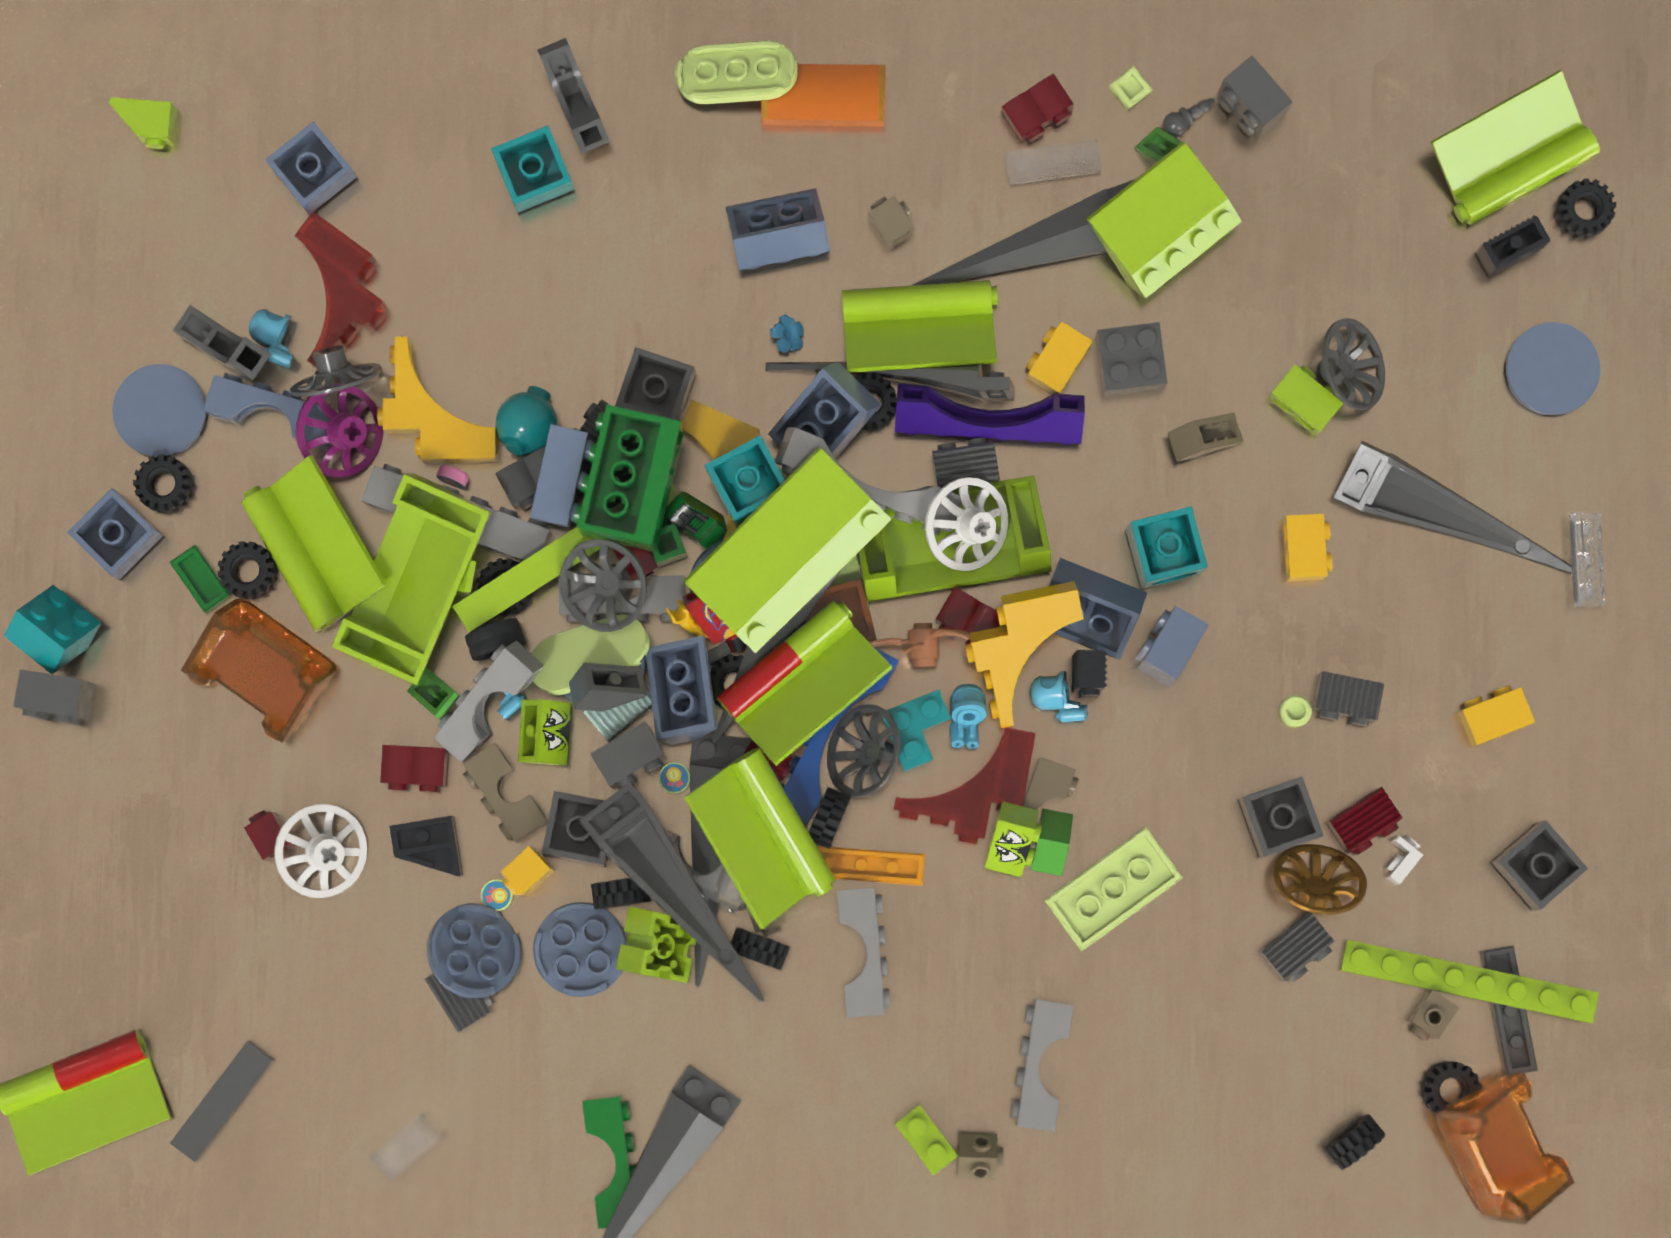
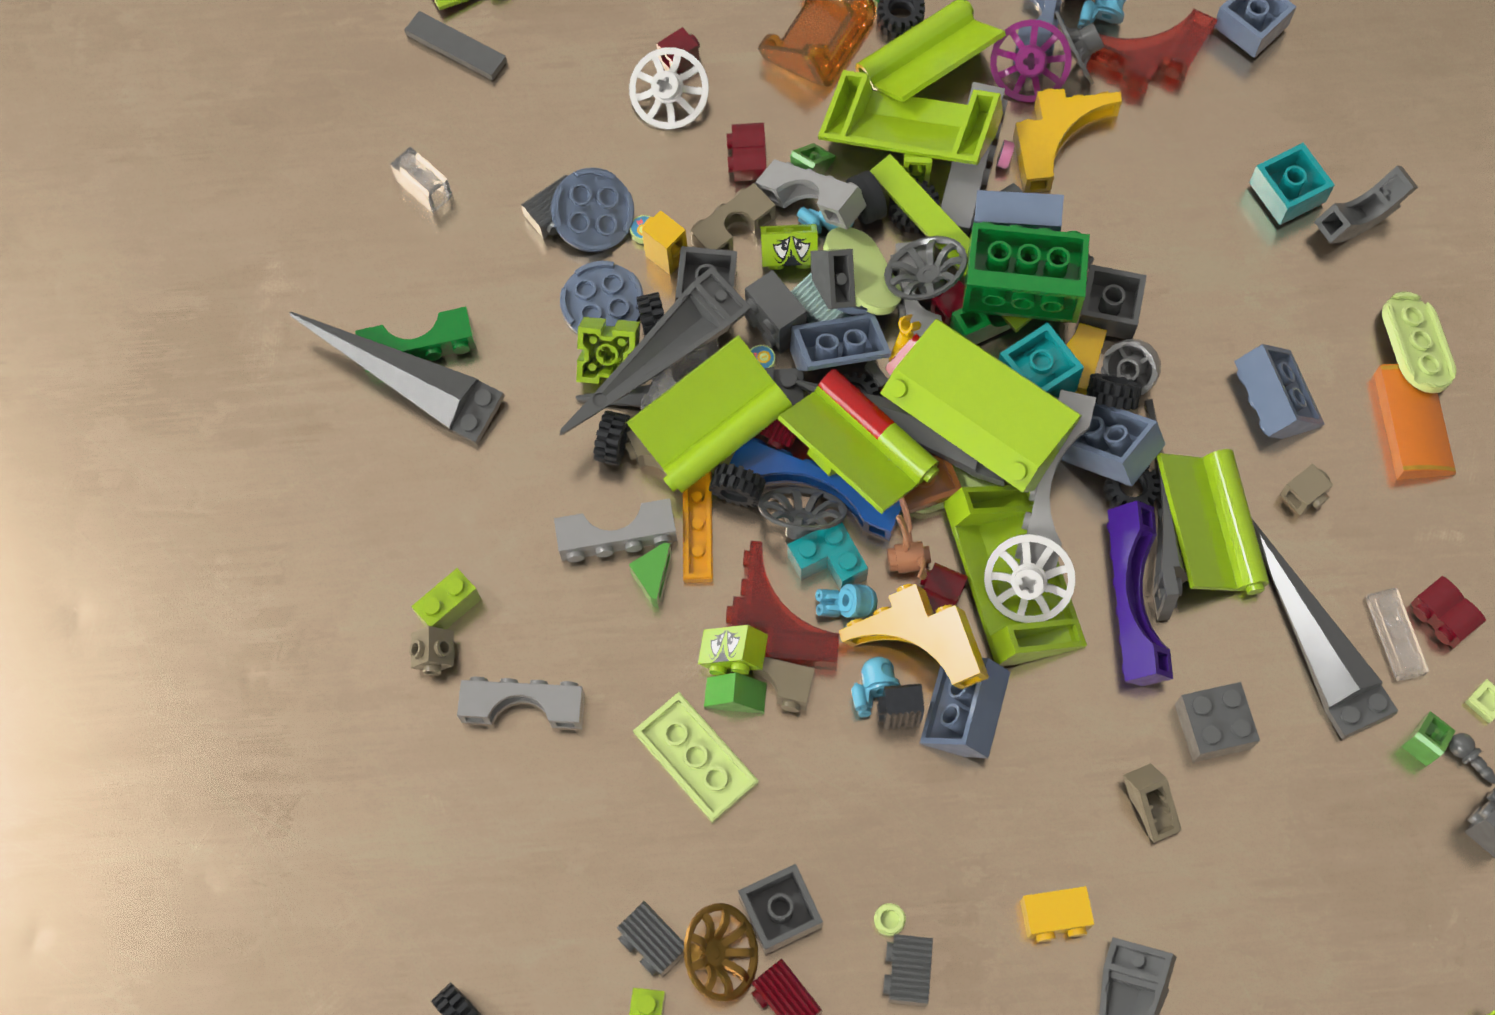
camera: 85 degrees right, 15 degrees down
black wing [389,816,462,876] -> none
teal brick [495,386,558,456] -> none
green leg [665,491,727,549] -> none
dark azure plant [770,315,804,353] -> none
dark grey brick [932,438,1000,488] -> none
yellow brick [1026,321,1093,394] -> none
lime slope [1086,142,1242,298] -> none
teal brick [1126,506,1208,589] -> none
sand blue brick [1135,606,1209,687] -> none
lime brick [1268,364,1343,436] -> none
dark grey wheel [1320,318,1385,410] -> none
none -> bright green slope [629,542,672,608]
none -> black tyre [1086,373,1143,410]
none -> light grey cylinder [1101,339,1161,395]

